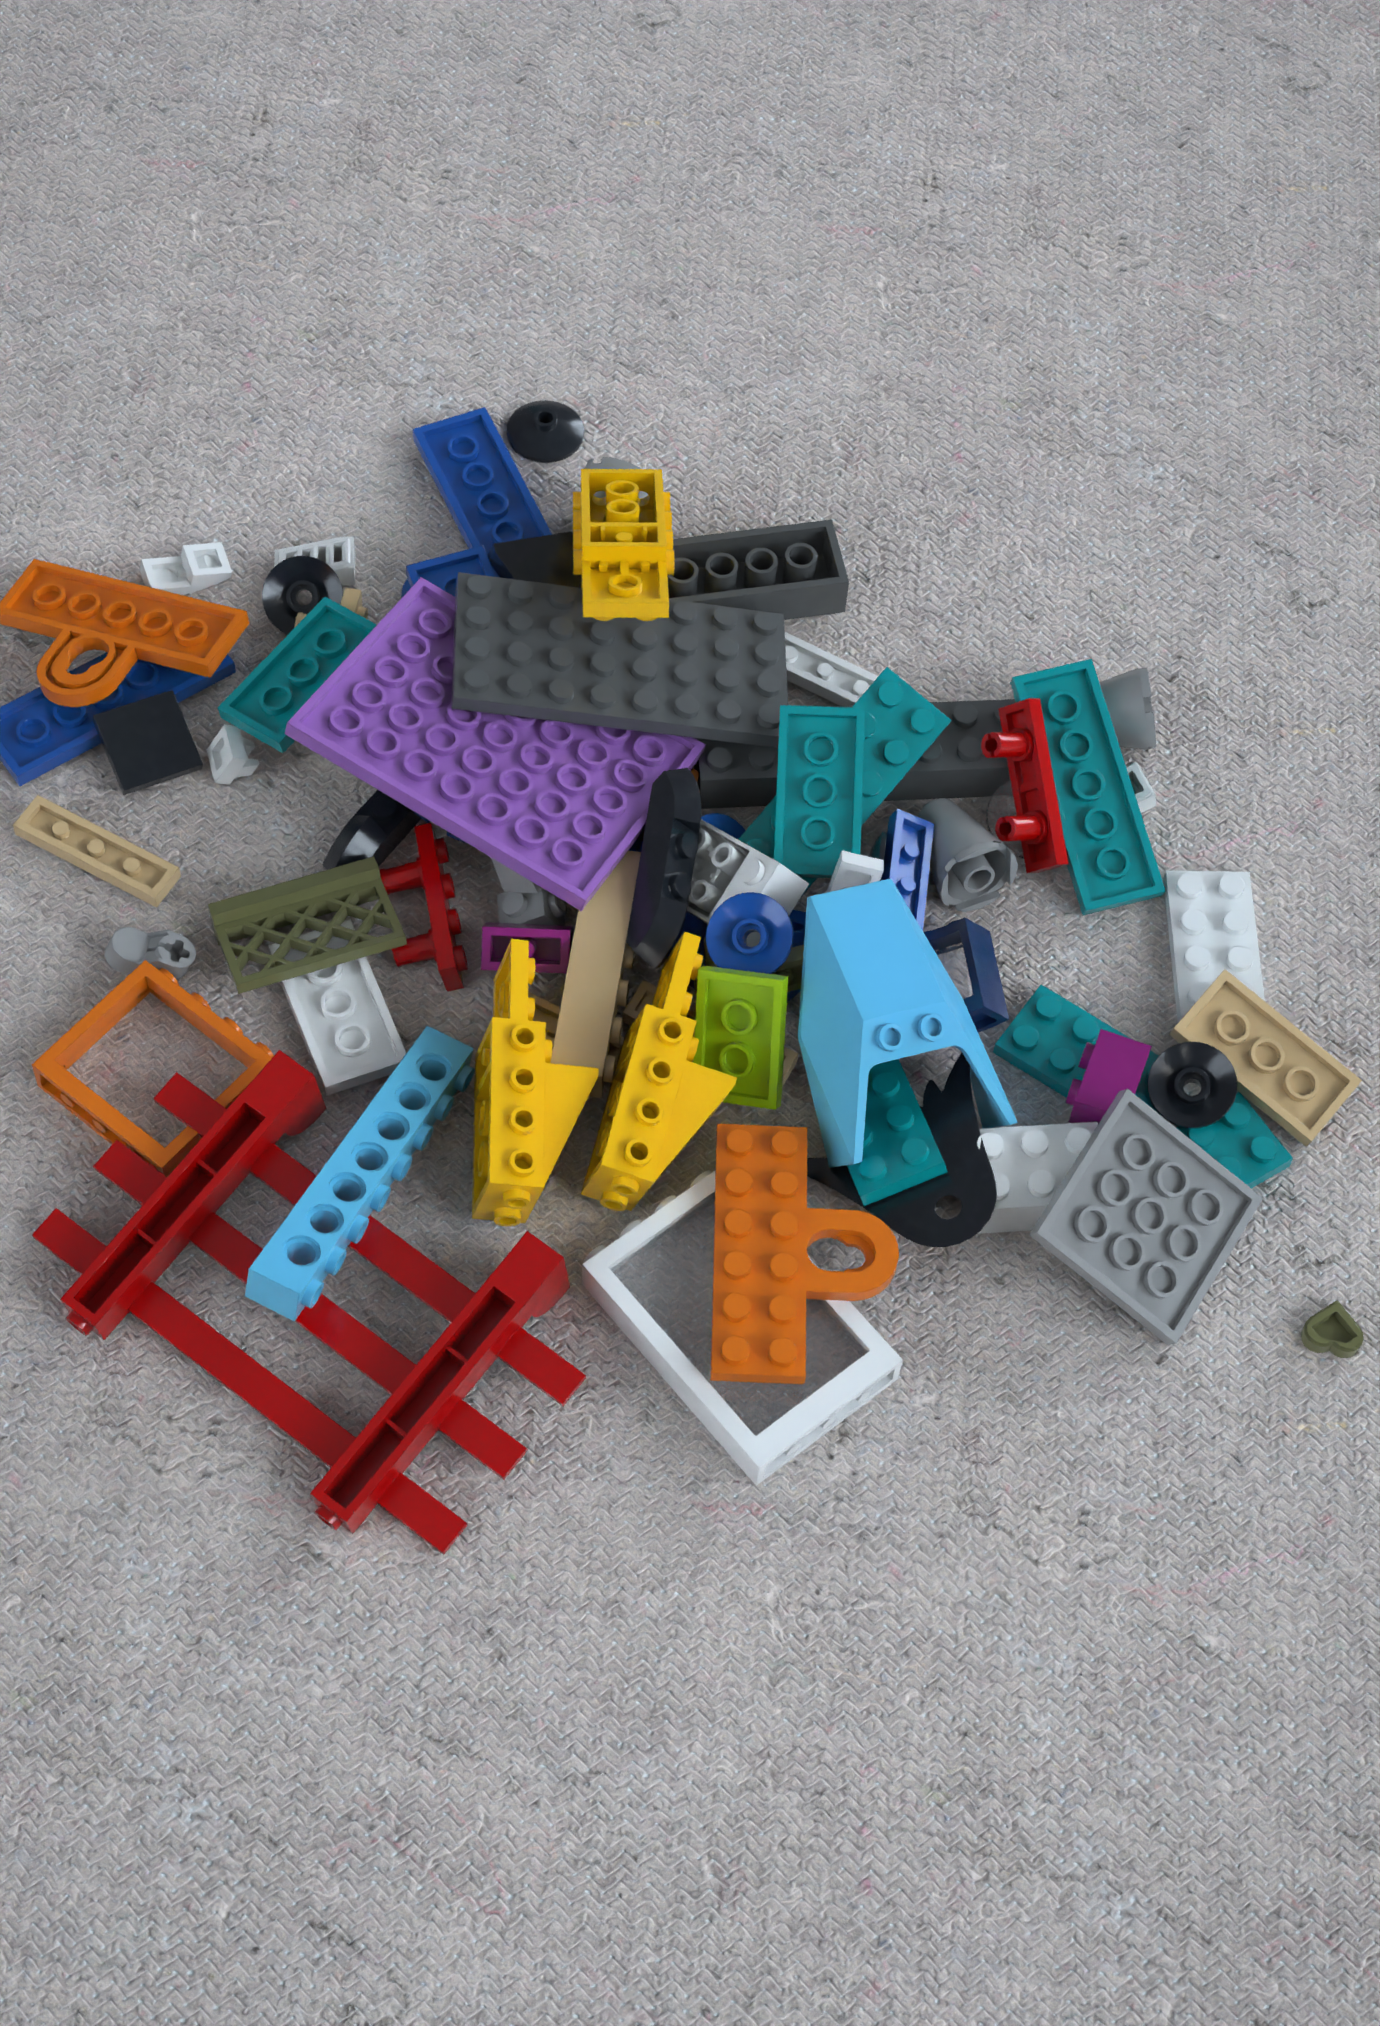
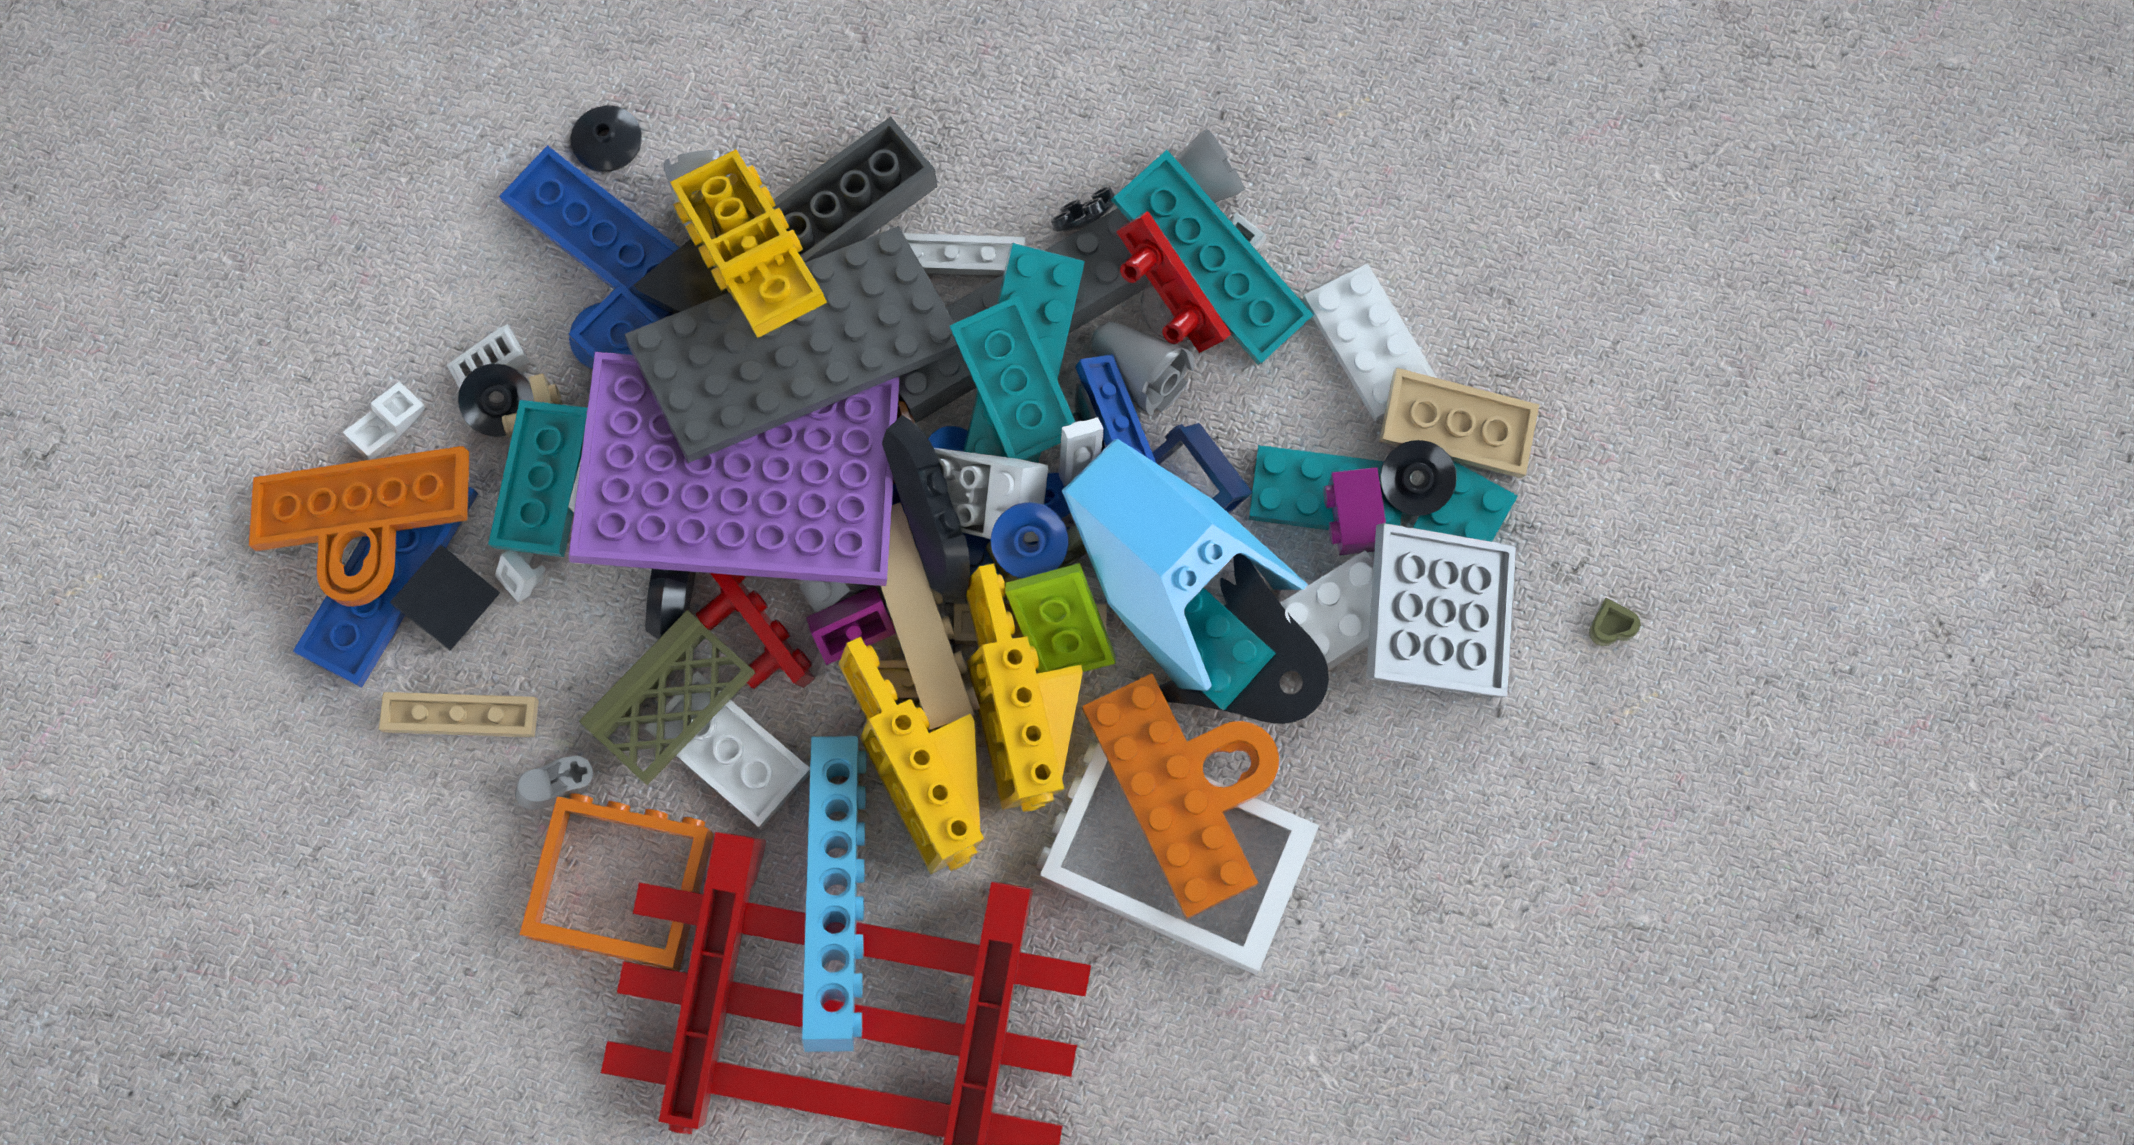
camera: 20 degrees left, 15 degrees up
none -> black dish [1051,186,1115,232]

